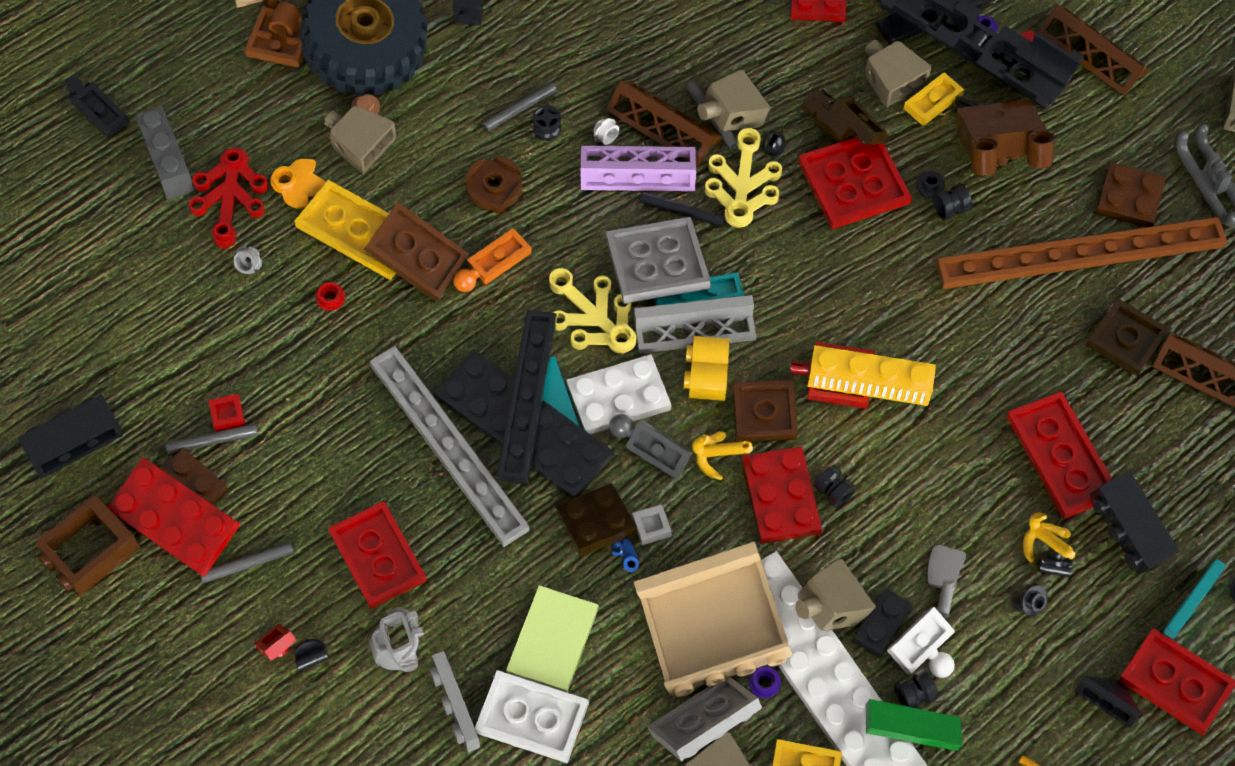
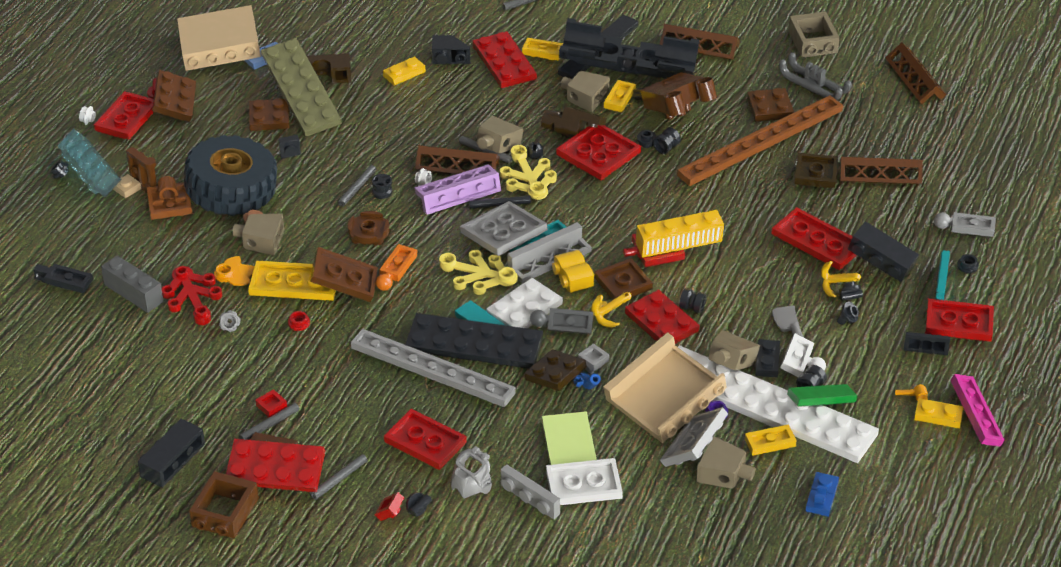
camera: 25 degrees left, 20 degrees down
black tile [496,310,557,484] -> none

